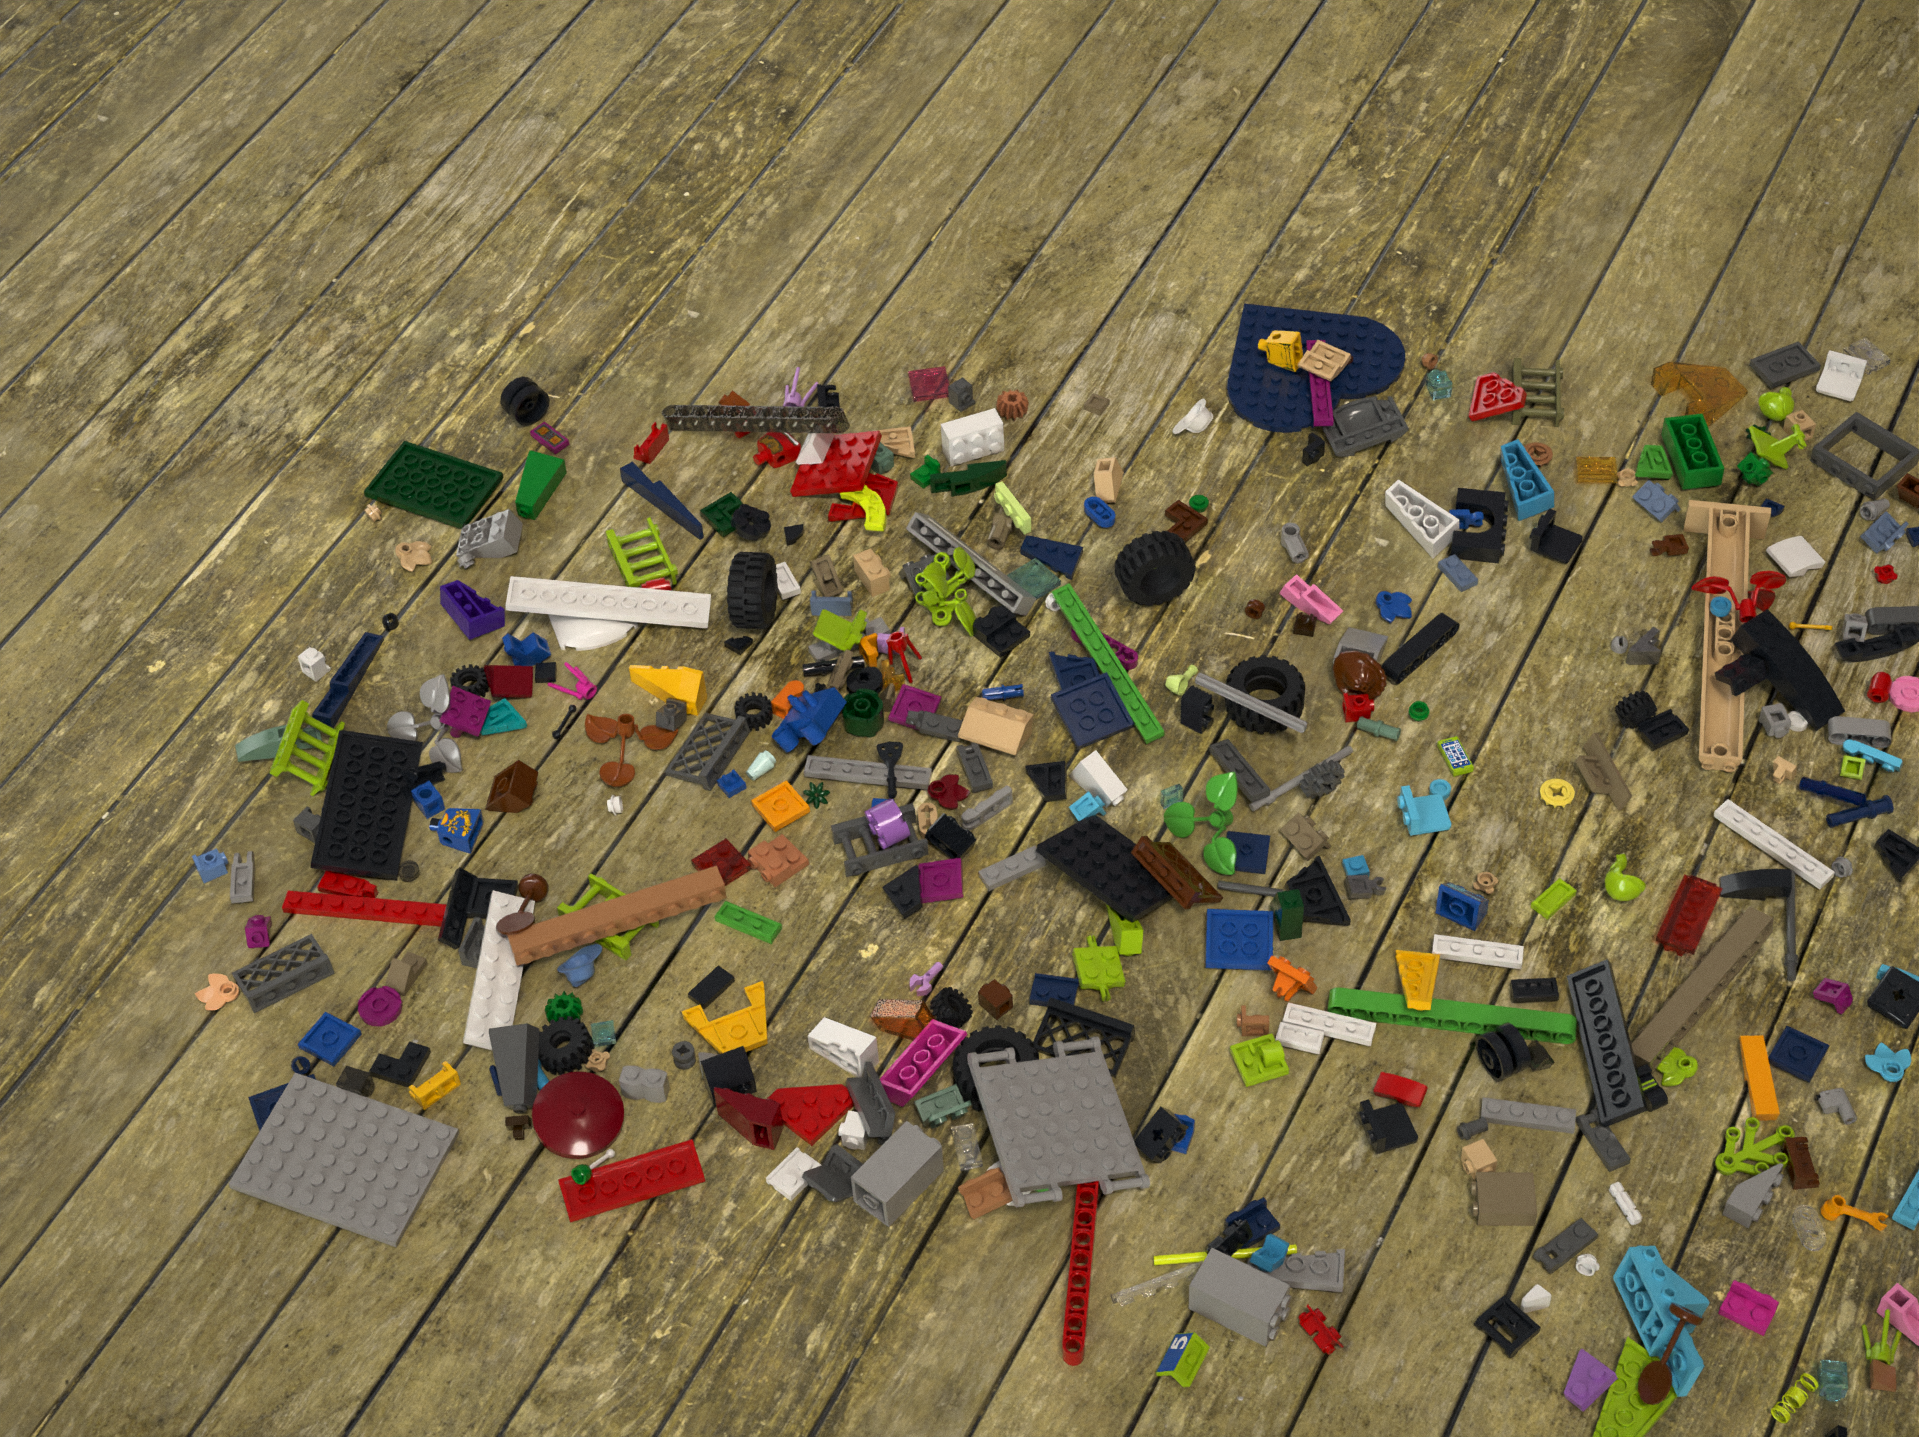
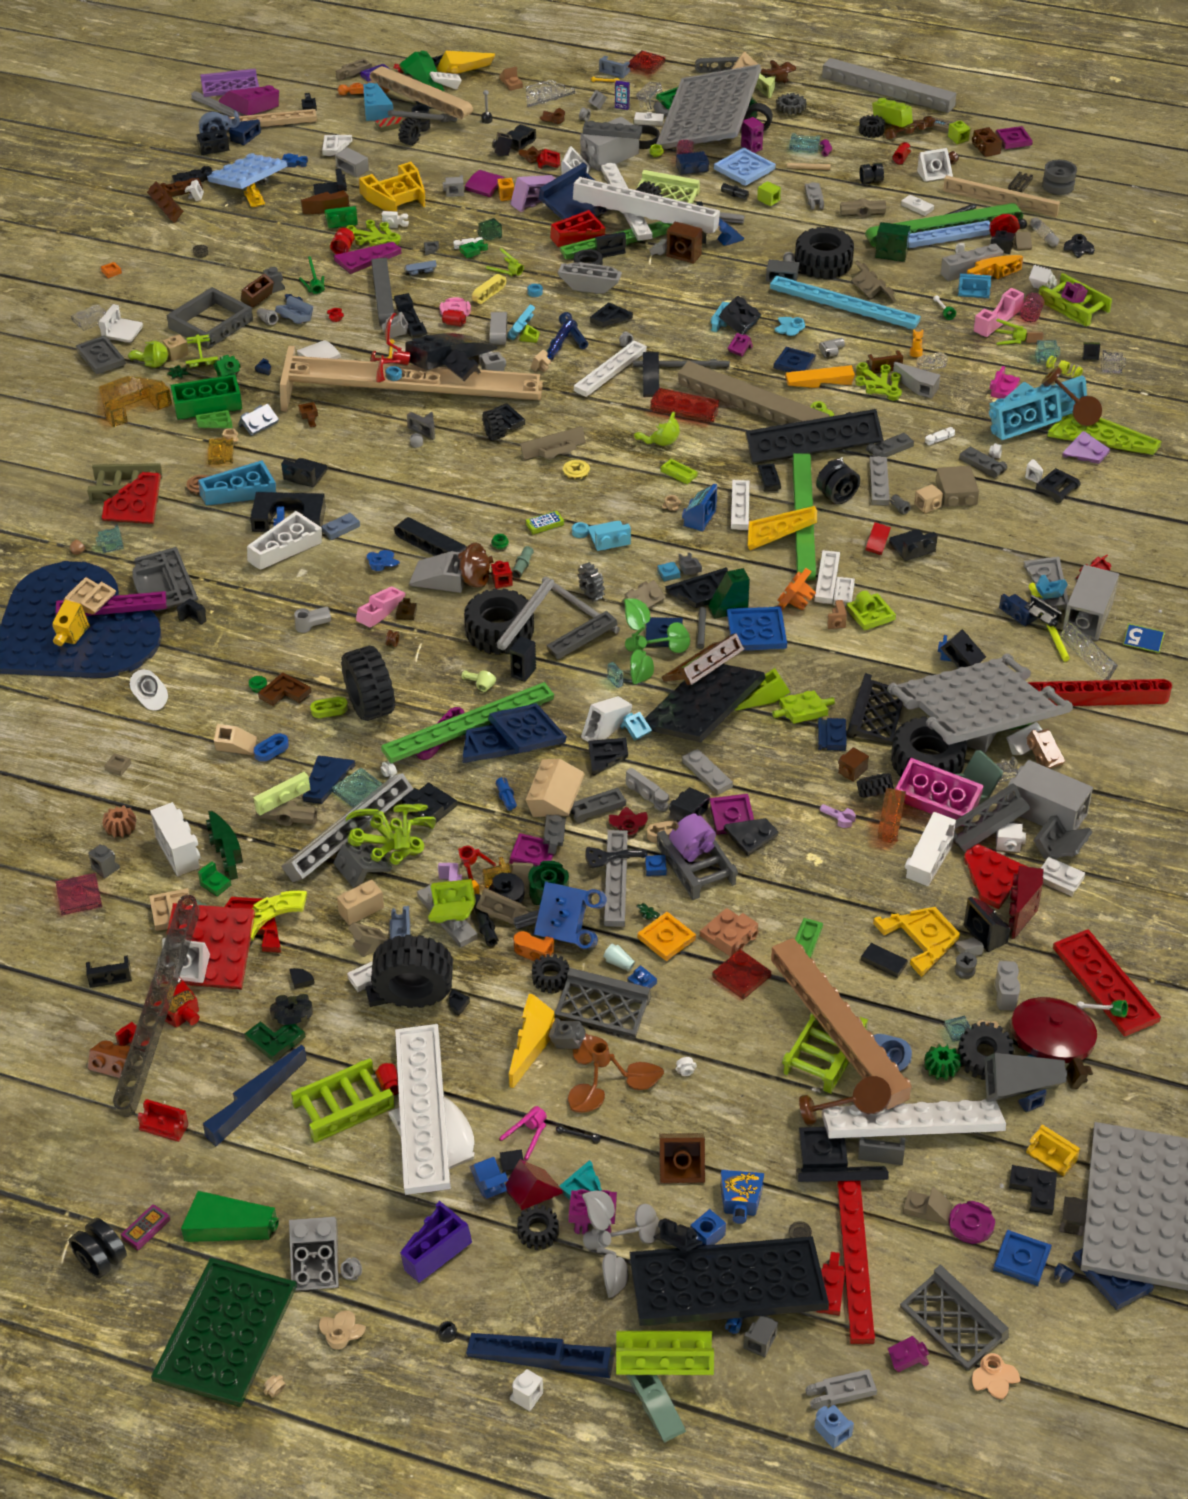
camera: 100 degrees left, 5 degrees down
lavender plant [783,367,819,412] -> none

